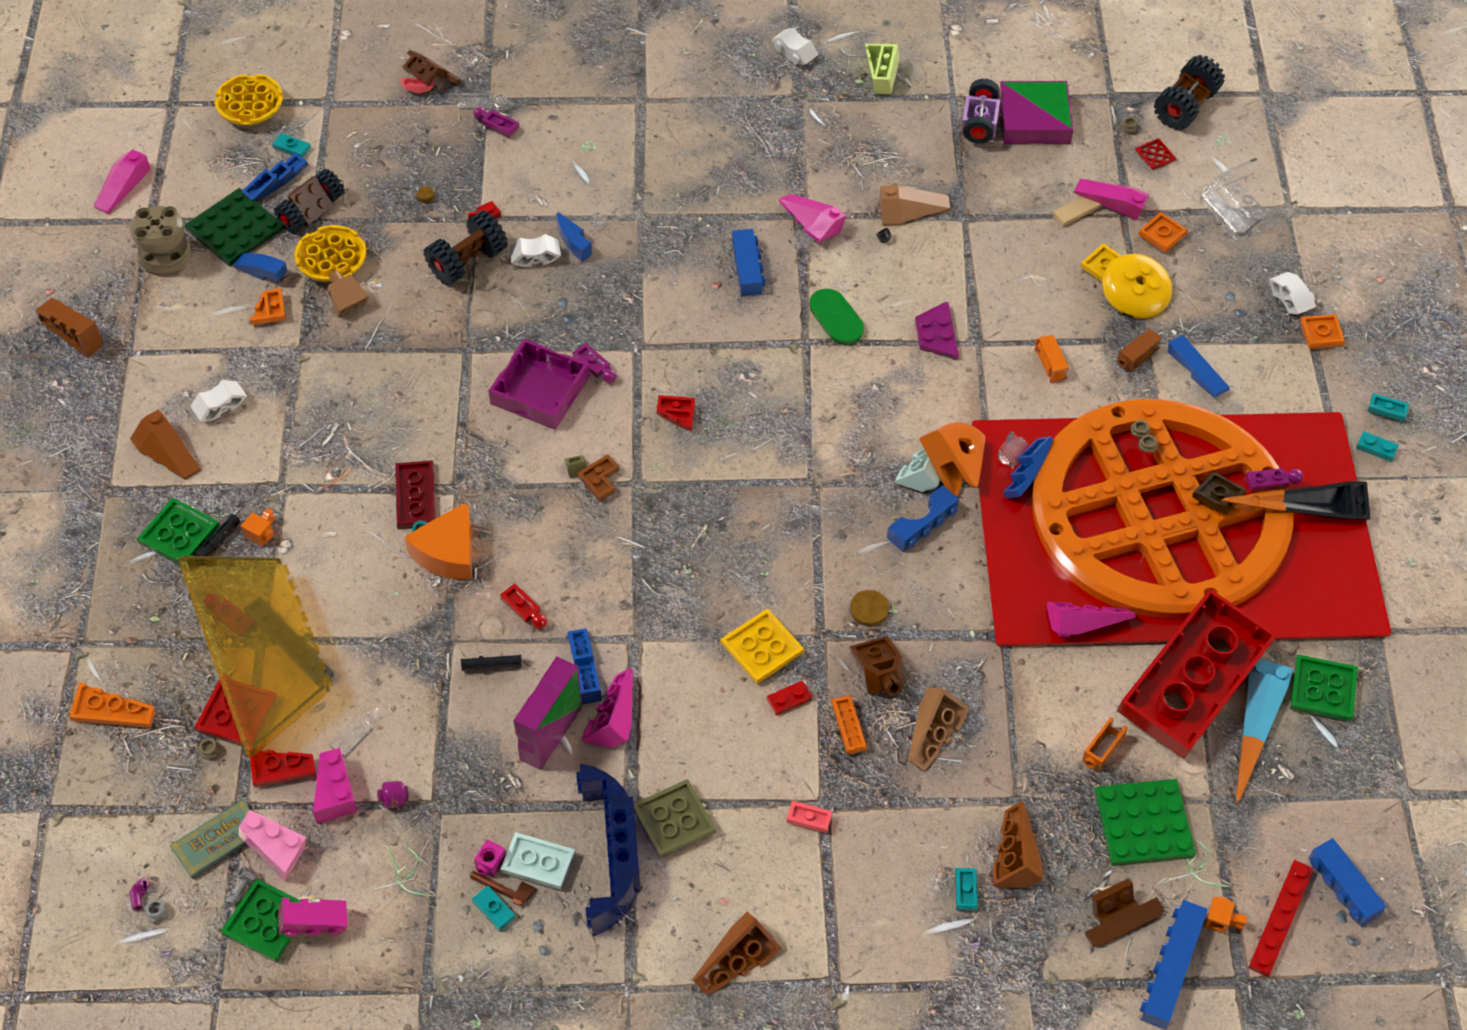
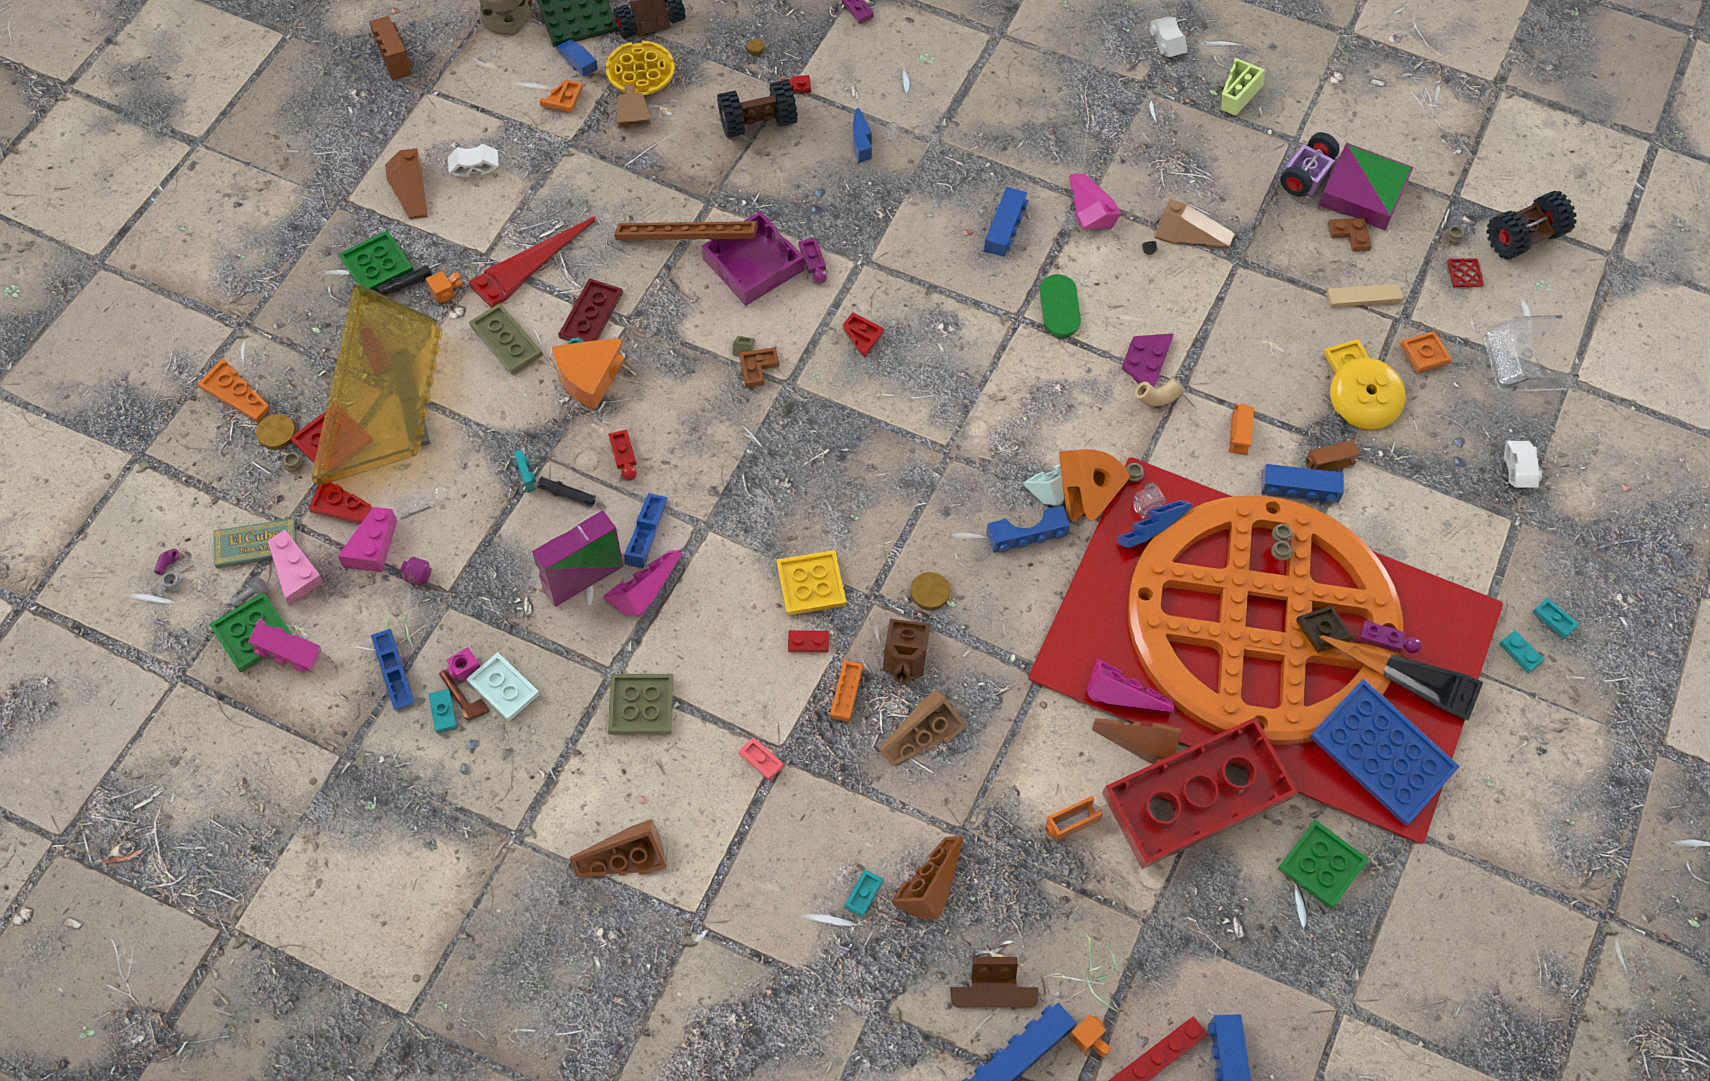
camera: 25 degrees right, 5 degrees up
white brick [510,234,561,267] -> none
clear blue slope [576,763,641,936] -> none
dark pink wedge [1073,178,1150,221] -> none
green plate [1094,779,1196,866] -> none
blue slope [1168,335,1229,398] -> none
medium azure plate [1236,659,1293,803] -> none
orange plate [1300,314,1345,349] -> none
none -> pearl gold tile [256,414,296,450]
none -> blue slope [371,629,415,710]
none -> red plate [469,216,596,308]
none -> olive plate [469,303,543,375]
none -> teal plate [514,449,536,493]
none -> dark orange plate [614,221,758,241]
none -> dark orange wedge [1092,718,1181,764]
none -> dark tan plate [1126,463,1144,482]
none -> tan cylinder [1134,377,1186,406]
none -> blue brick [1261,464,1344,503]
none -> blue plate [1309,679,1460,826]
none -> dark orange plate [1328,218,1372,252]

